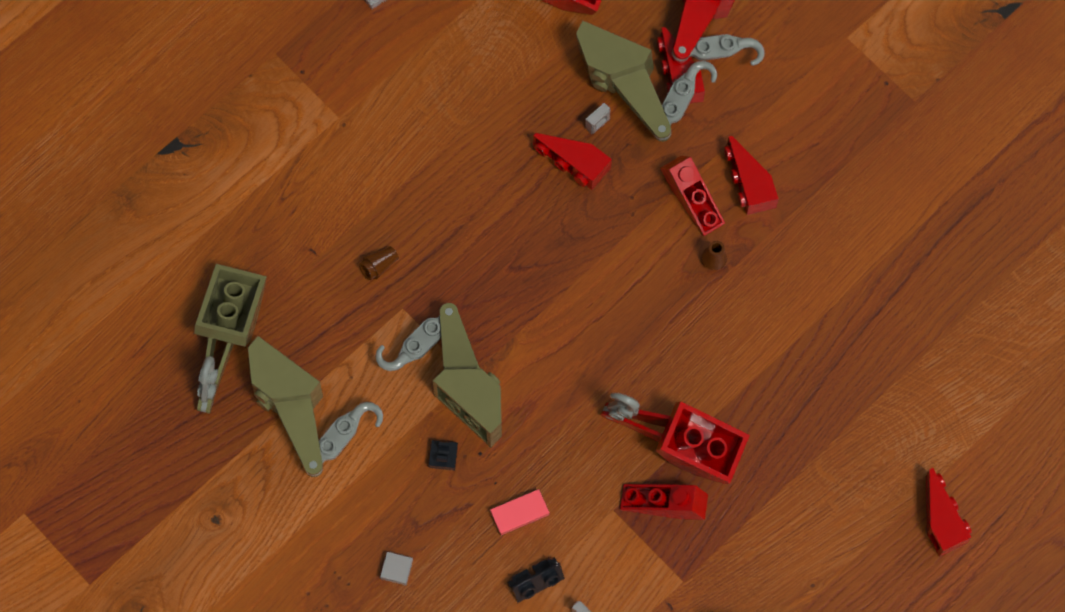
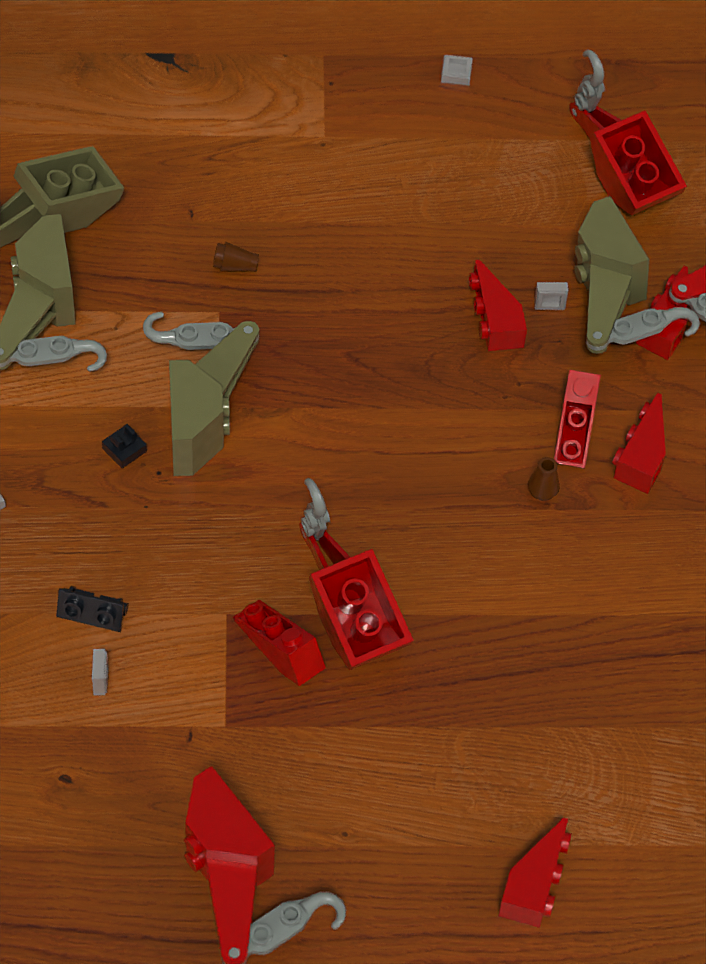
camera: 40 degrees right, 15 degrees down
coral tile [490,489,549,535] -> none

